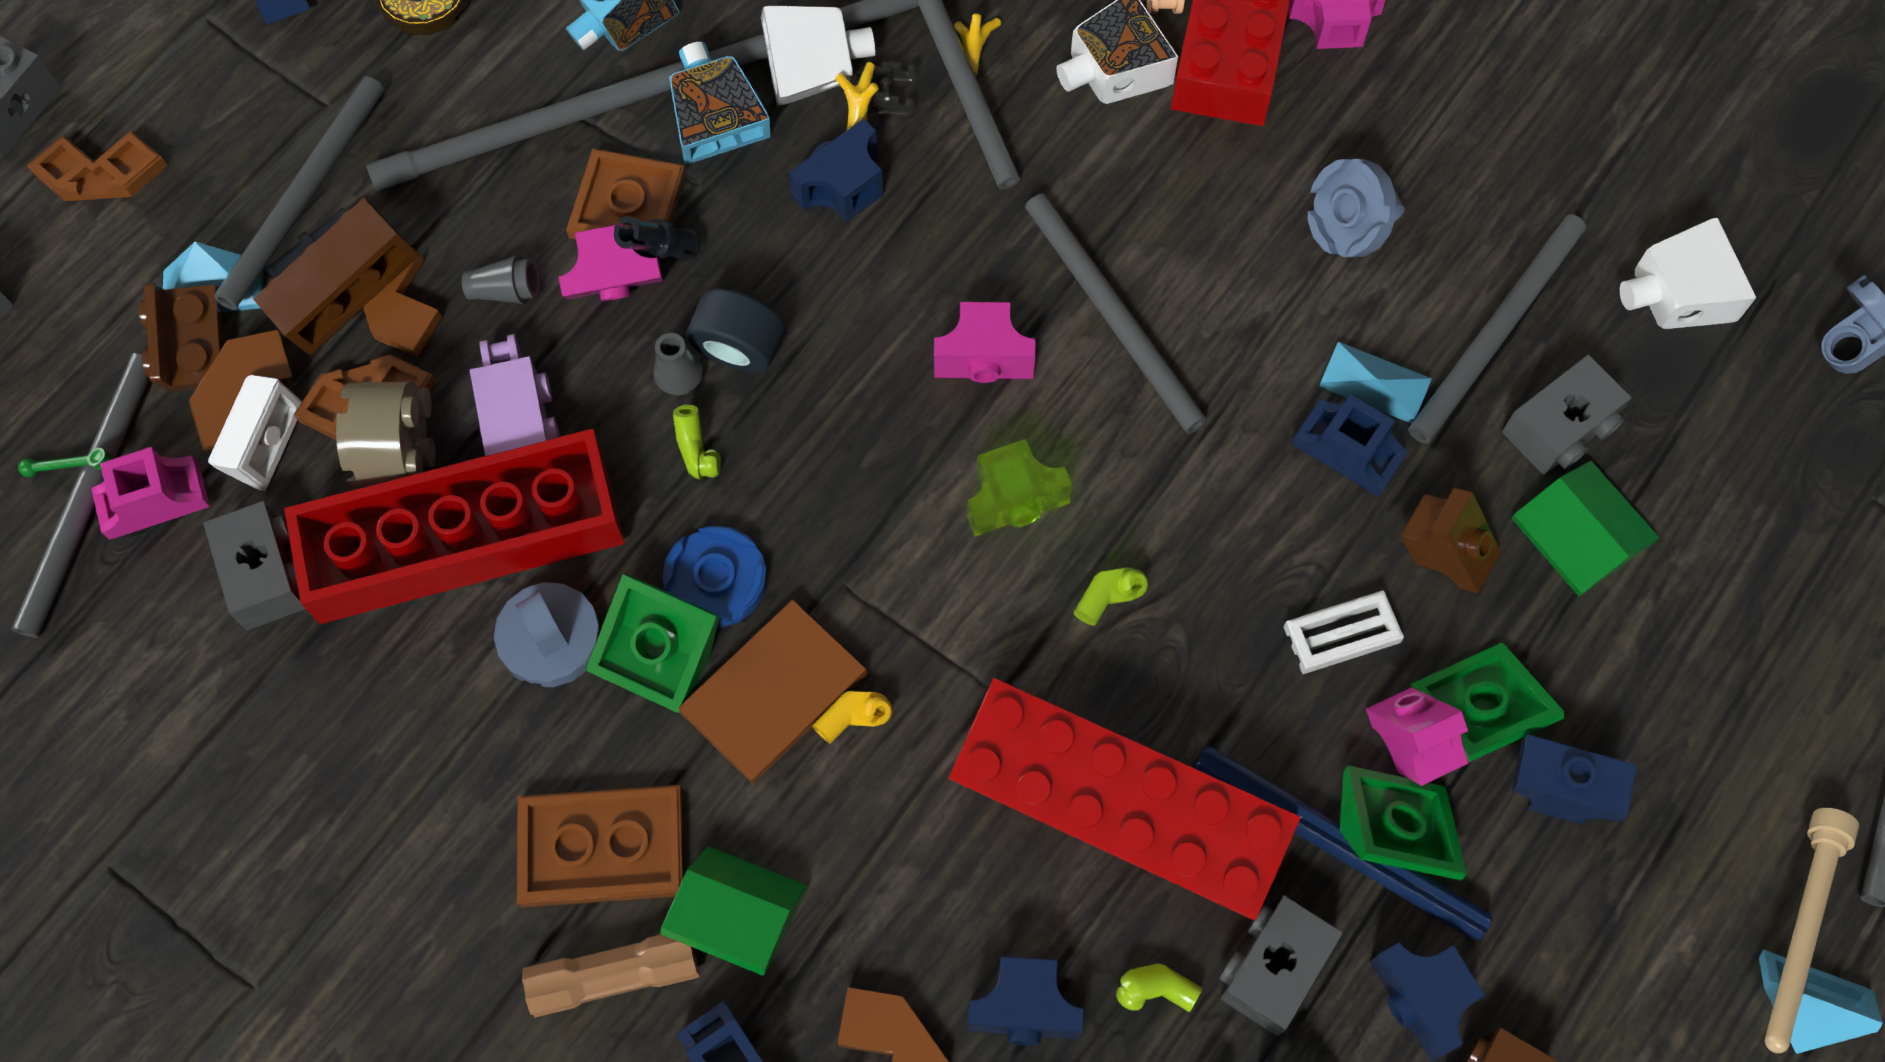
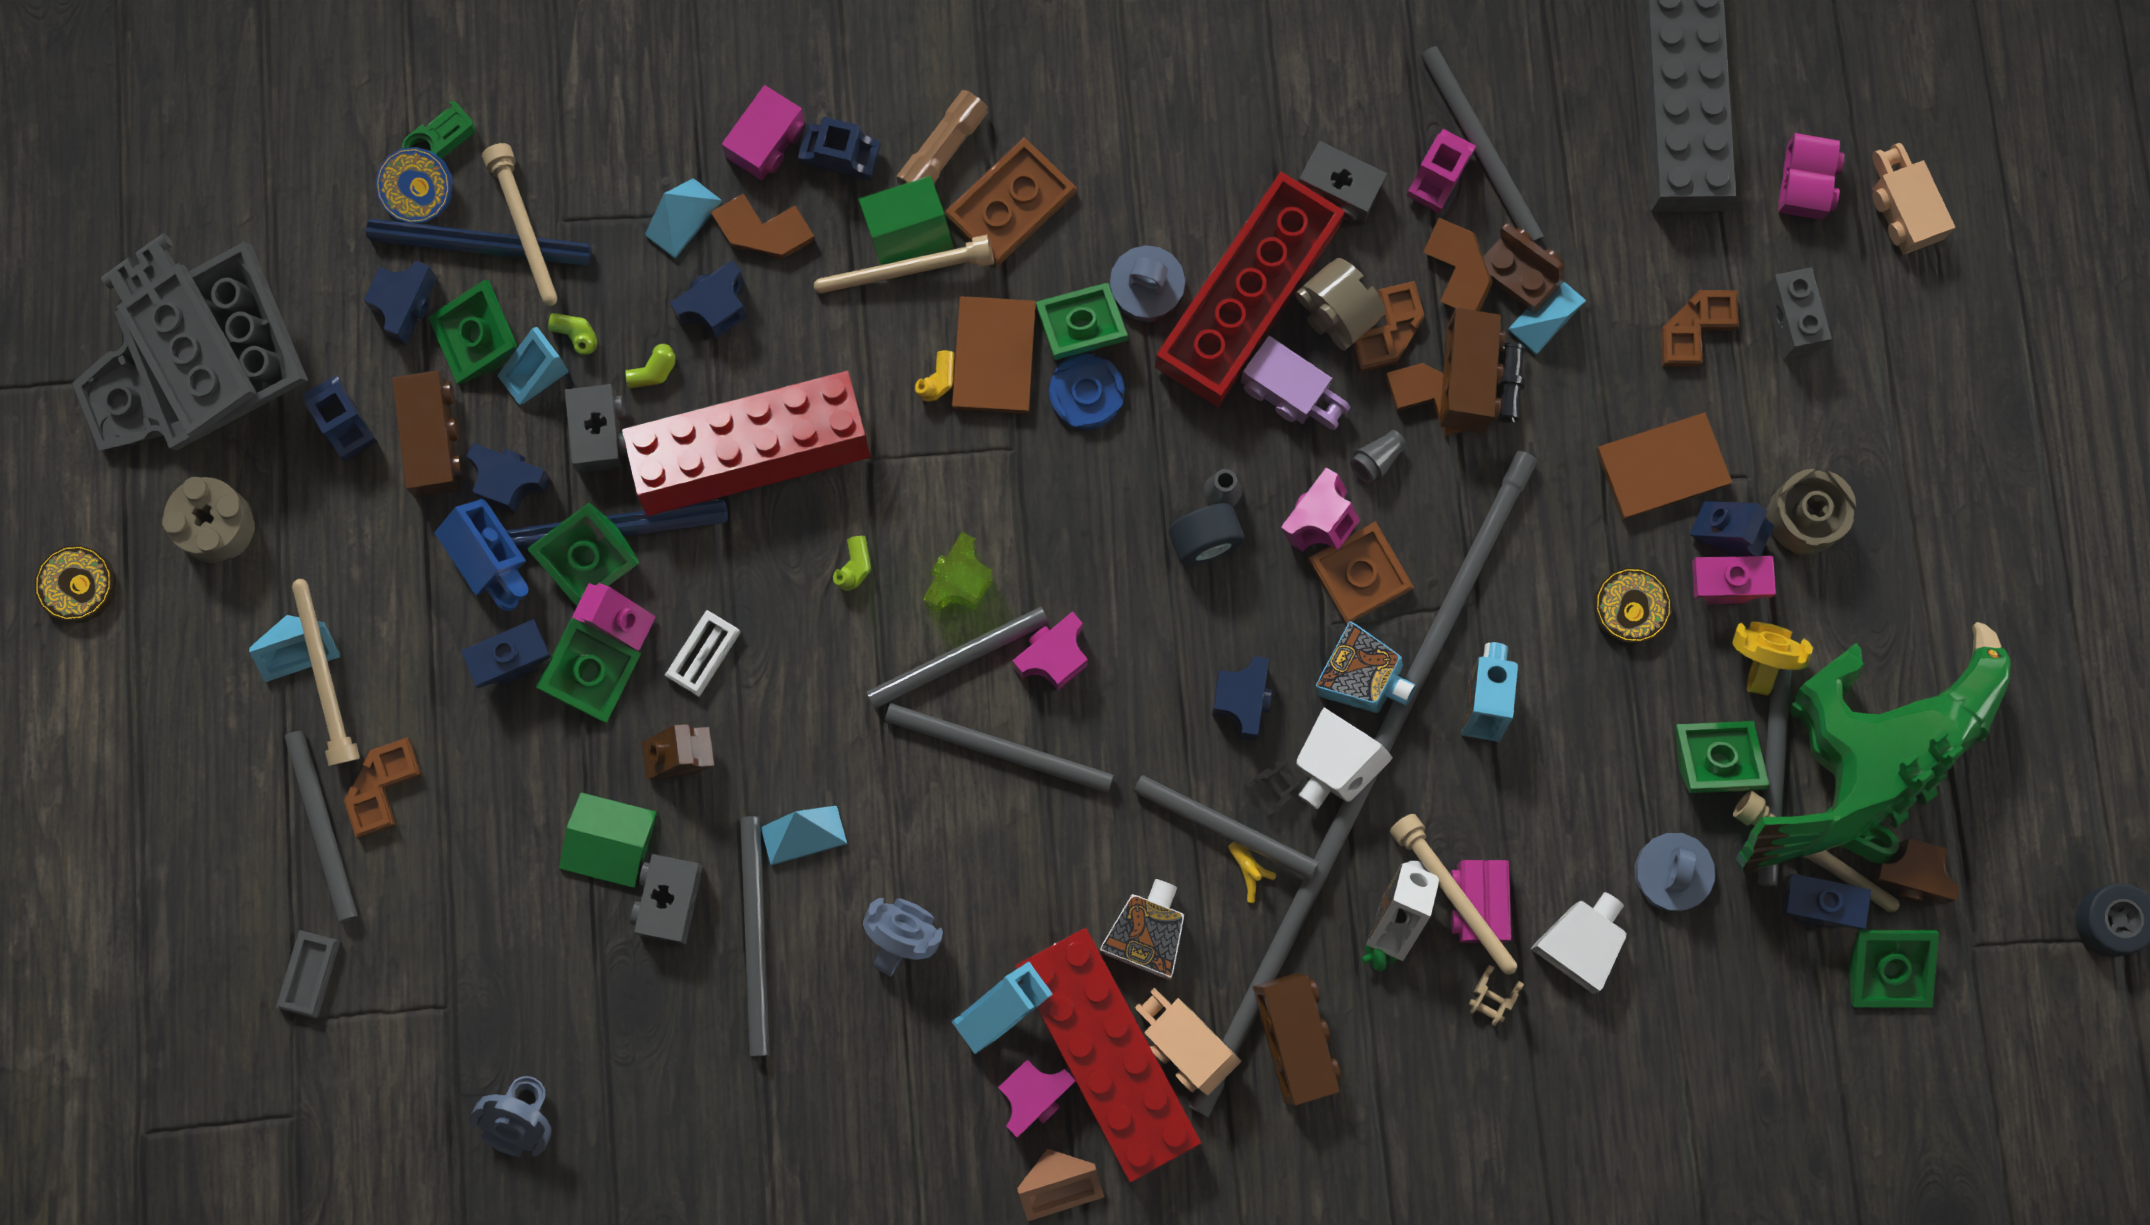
camera: 135 degrees right, 10 degrees up
green hinge [18,448,111,478] -> none
white slope [208,375,302,491] -> none
dark grey piece [214,76,384,310] -> none
black pin [613,216,701,261] -> none
lime arm [673,405,721,480] -> none
yellow bar [835,62,878,130] -> none
dark blue brick [1292,394,1409,497] -> none
white torso [1620,218,1756,329] -> none
none -> dark orange tile [344,737,422,839]
none -> blue brick [435,499,528,611]
none -> tan piece [814,234,994,294]
none -> dark grey piece [866,607,1049,709]
none -> medium azure window [951,962,1053,1054]
none -> dark orange tile [1596,412,1732,520]

